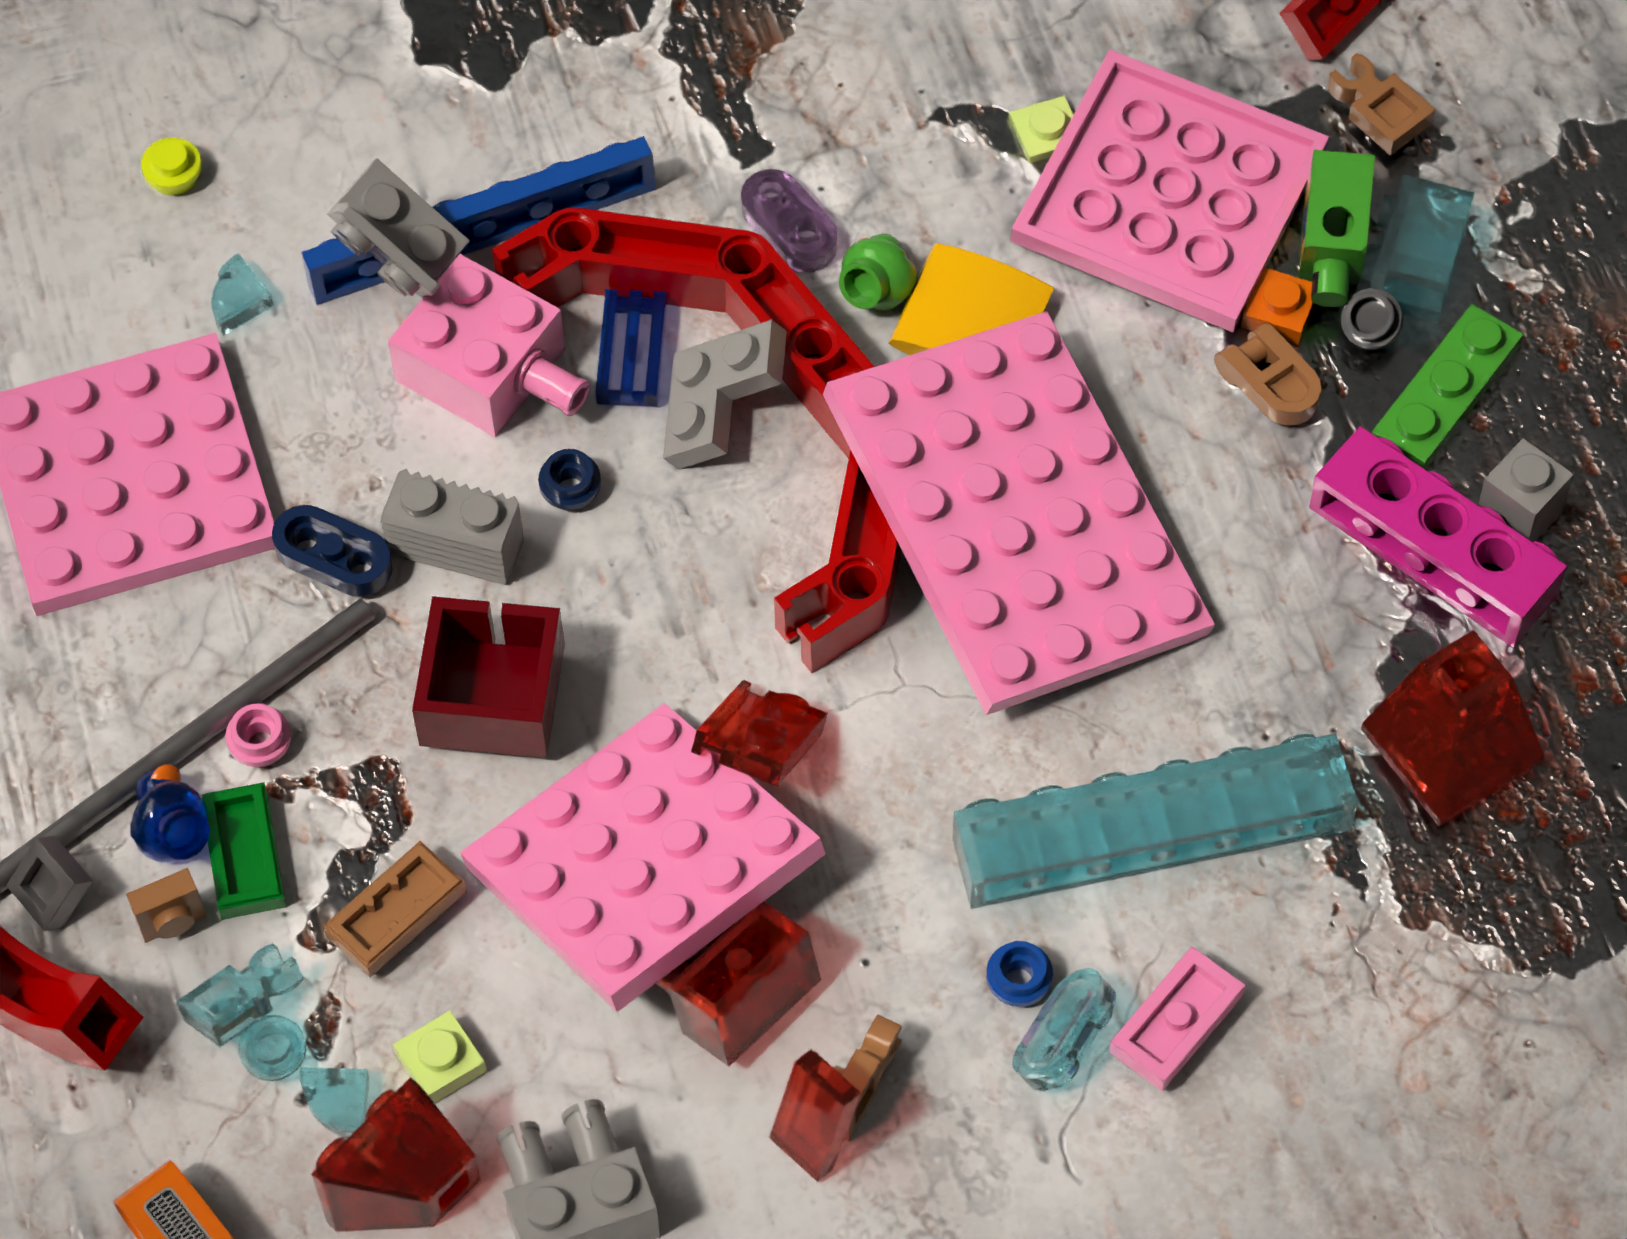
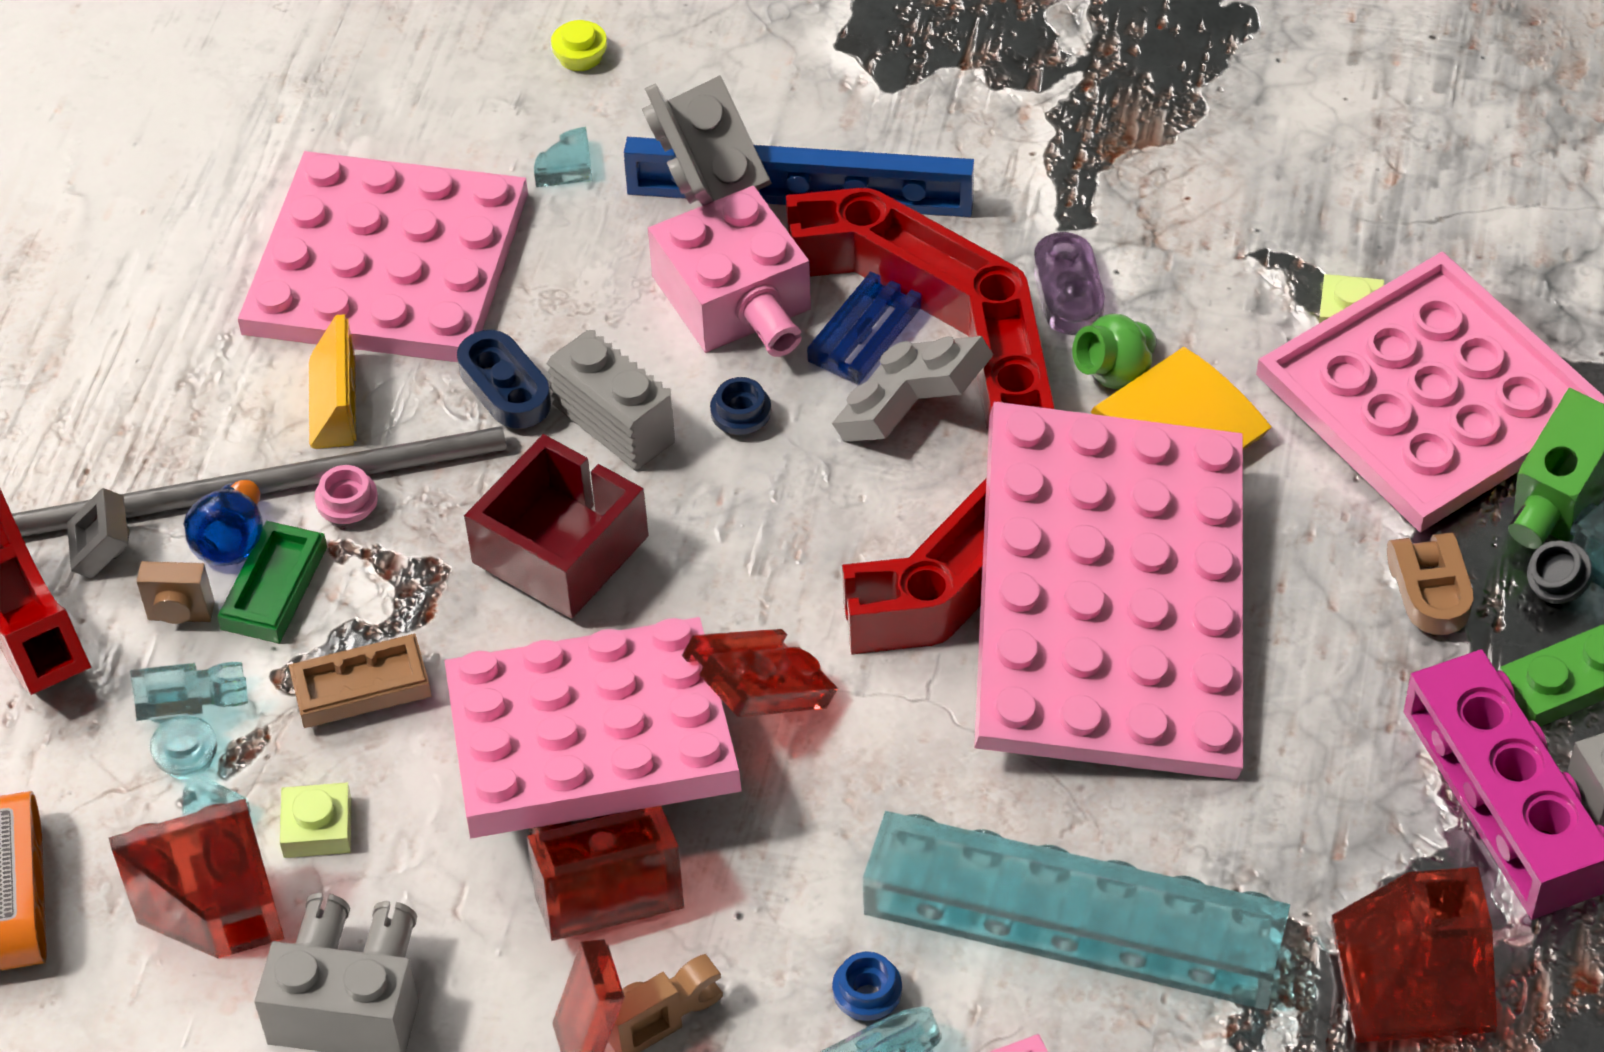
camera: 30 degrees right, 10 degrees down
orange plate [1241,267,1315,346] -> none
none -> yellow slope [309,314,357,449]

